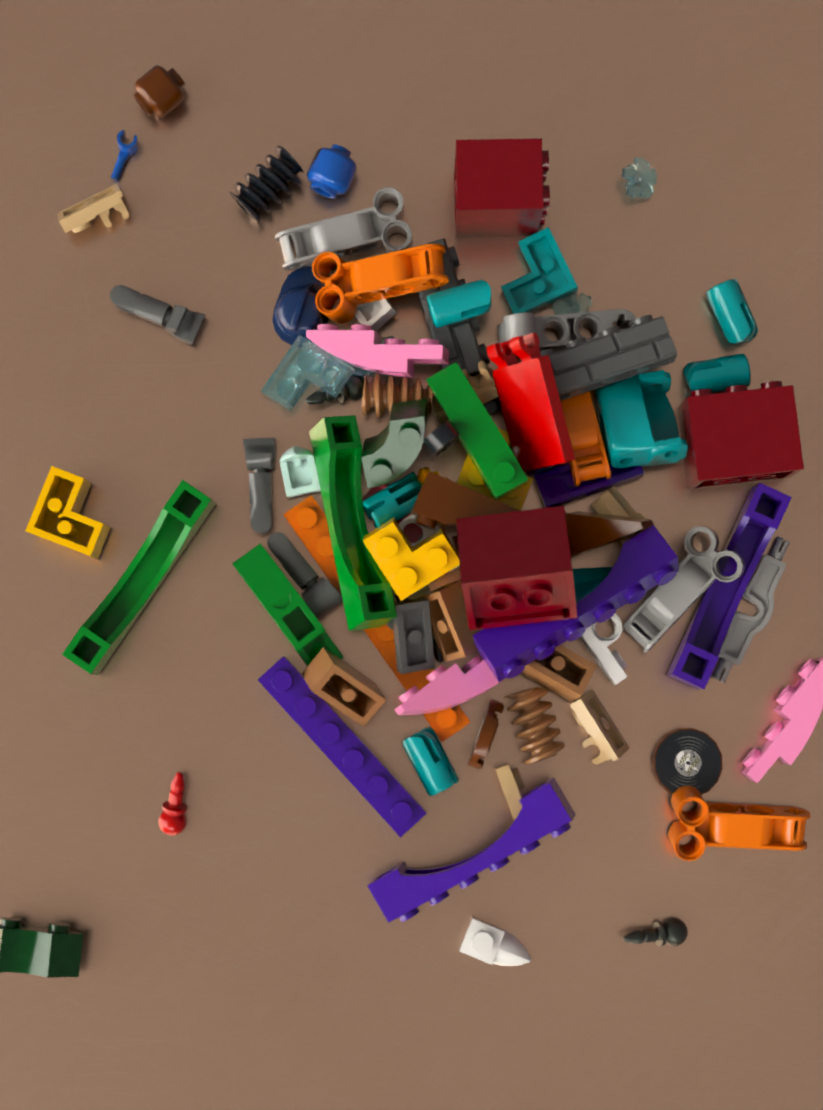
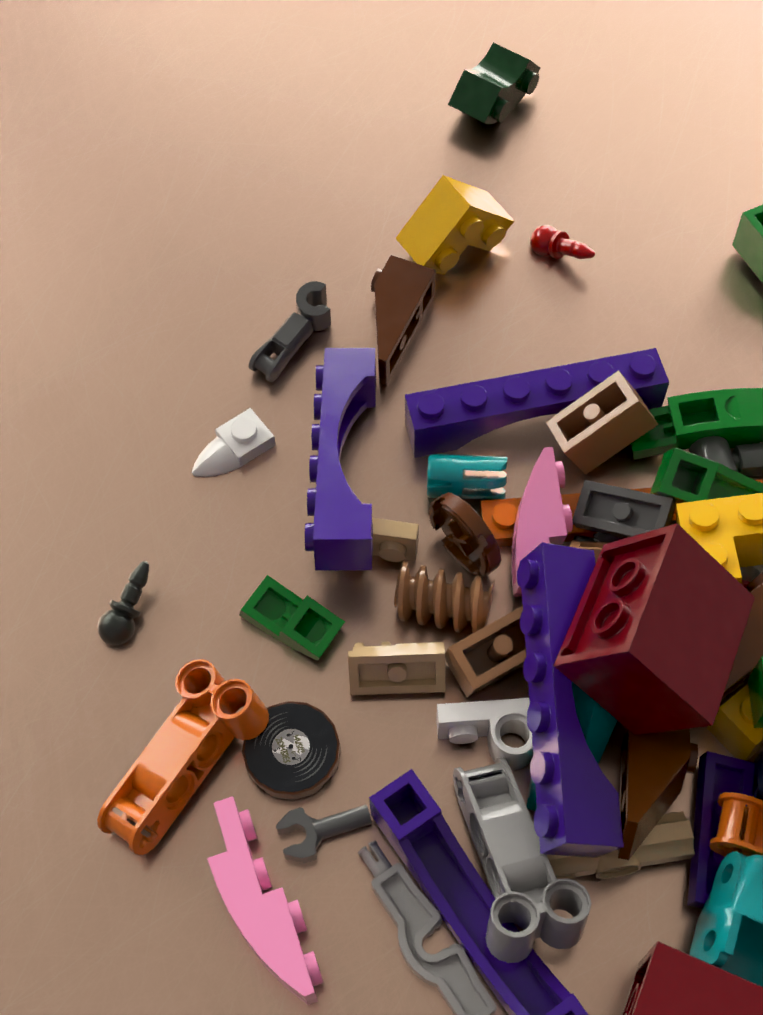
camera: 120 degrees right, 25 degrees down
none -> green slope [239,575,345,660]
none -> dark grey piece [249,281,331,382]
none -> dark grey bar [276,804,372,863]
none -> reddish brown slope [371,255,436,386]
none -> yellow brick [396,175,514,275]

